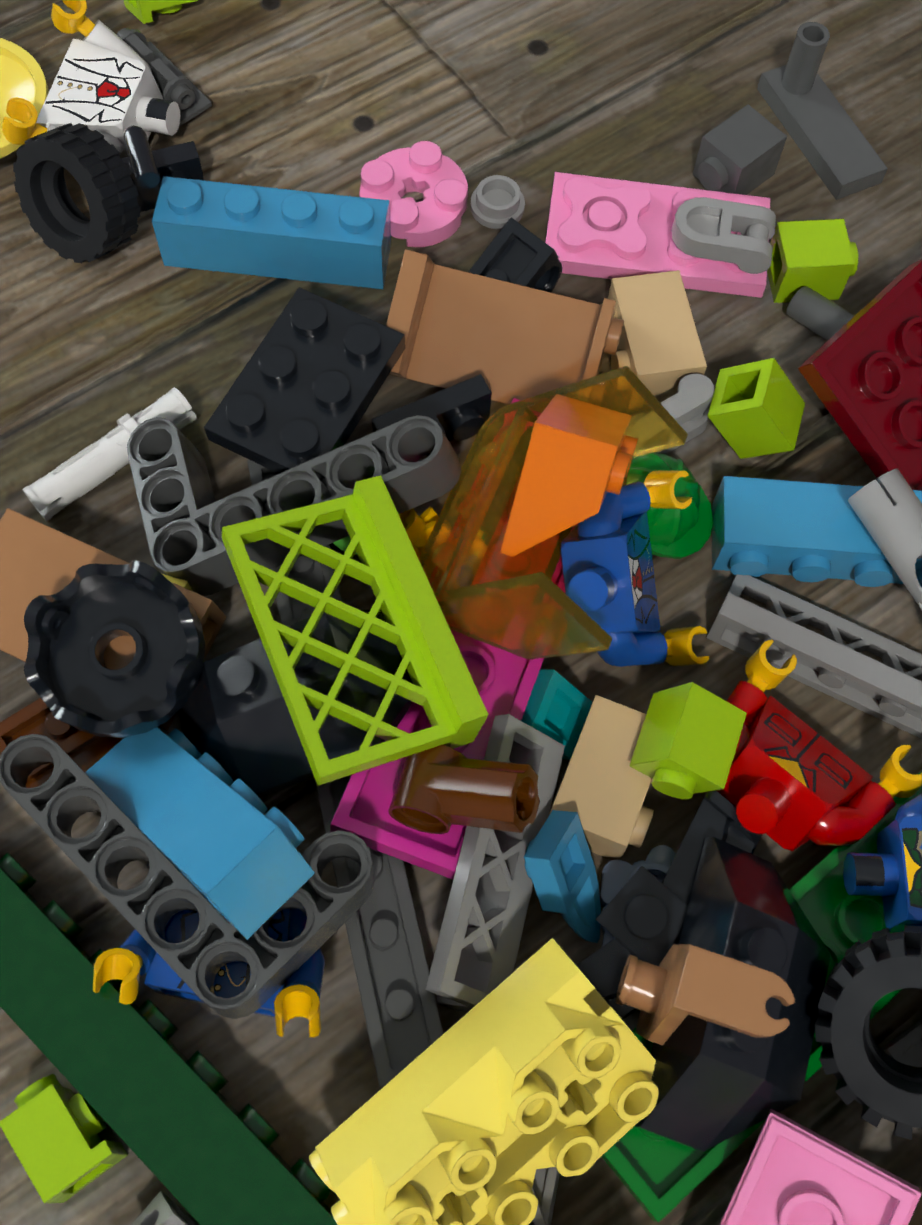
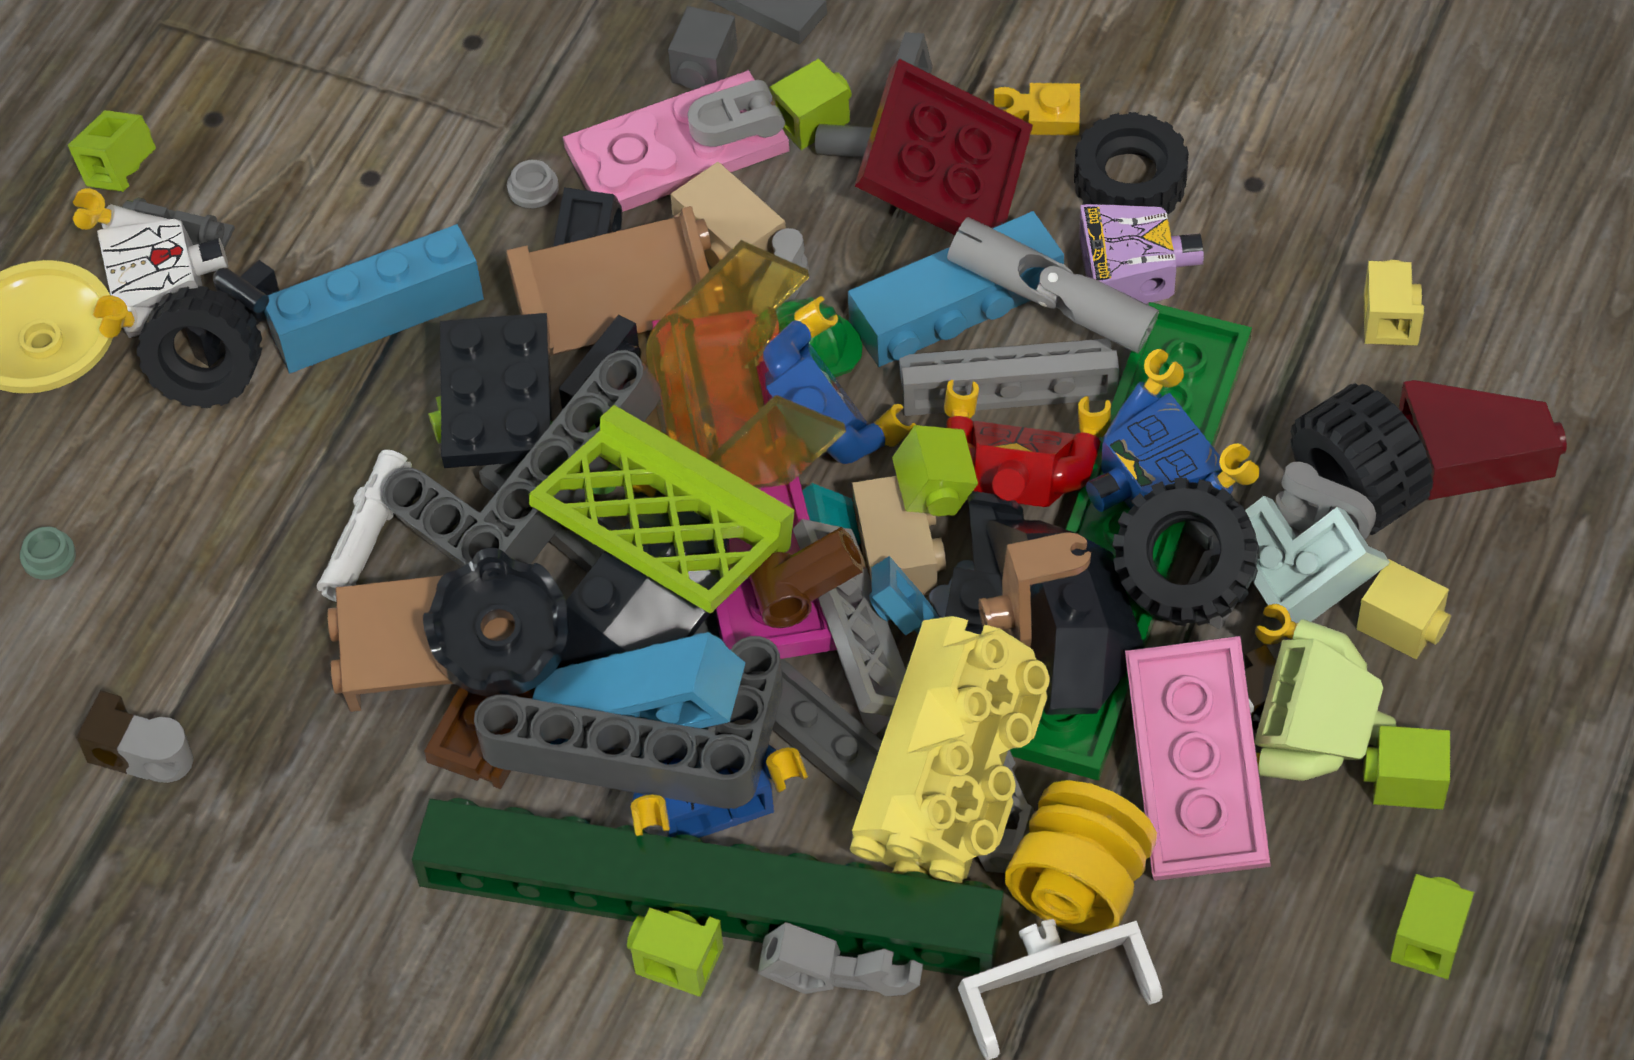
camera: 25 degrees left, 10 degrees down
bright pink plate [359,141,468,248] -> none
orange slope [500,394,638,557] -> none
lime brick [708,358,805,459] -> none

